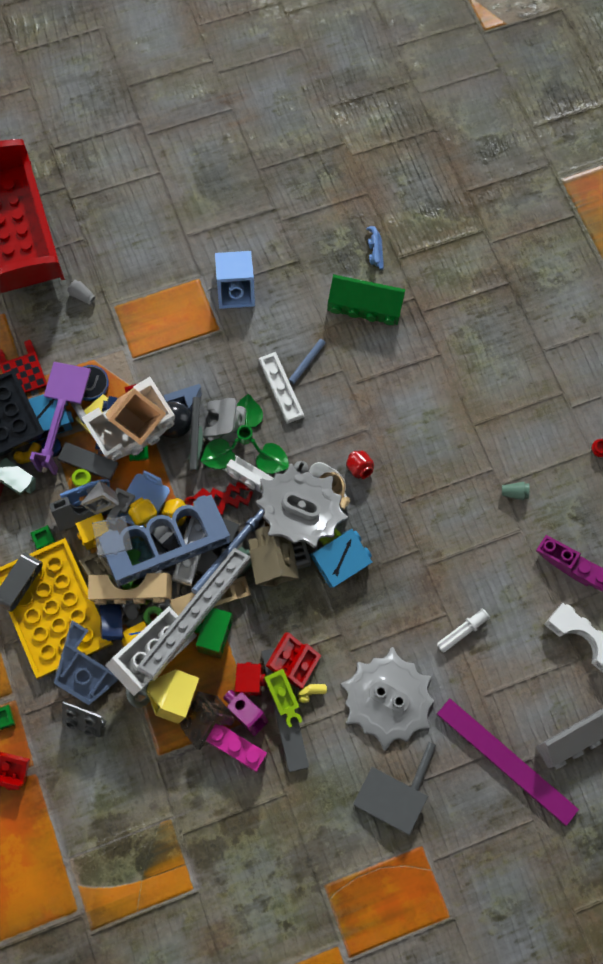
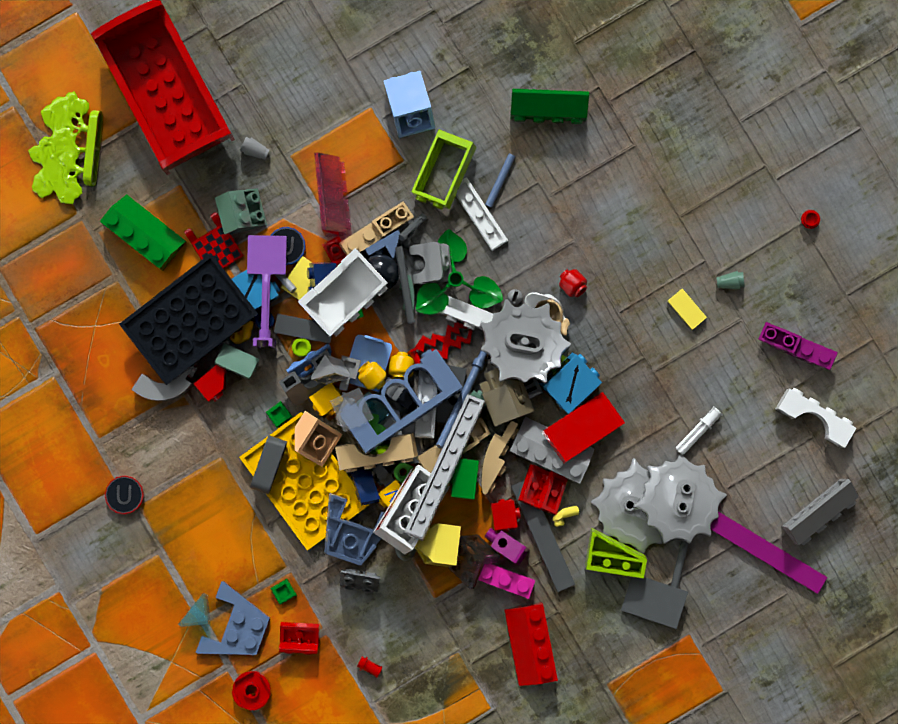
camera: 10 degrees left, 15 degrees up
light nougat slope [106,388,166,445] -> none
lime plate [264,669,302,727] -> none
medium blue piece [366,226,384,270] -> none
none -> sand green slope [215,188,267,234]
none -> light nougat slope [295,411,343,467]
none -> clear pink slope [314,152,351,237]
none -> tan slope [339,201,414,256]
none -> red pin [357,656,382,678]
none -> dark grey hose [398,213,427,248]
none -> lime window [411,129,477,210]
none -> tan slope [481,420,519,495]
none -> red slope [504,602,558,686]
none -> light grey slope [509,417,594,484]
none -> red tile [542,392,625,464]
none -> lime wedge [585,528,647,578]
none -> light grey piece [633,454,727,544]
none -> light yellow tile [667,289,707,330]

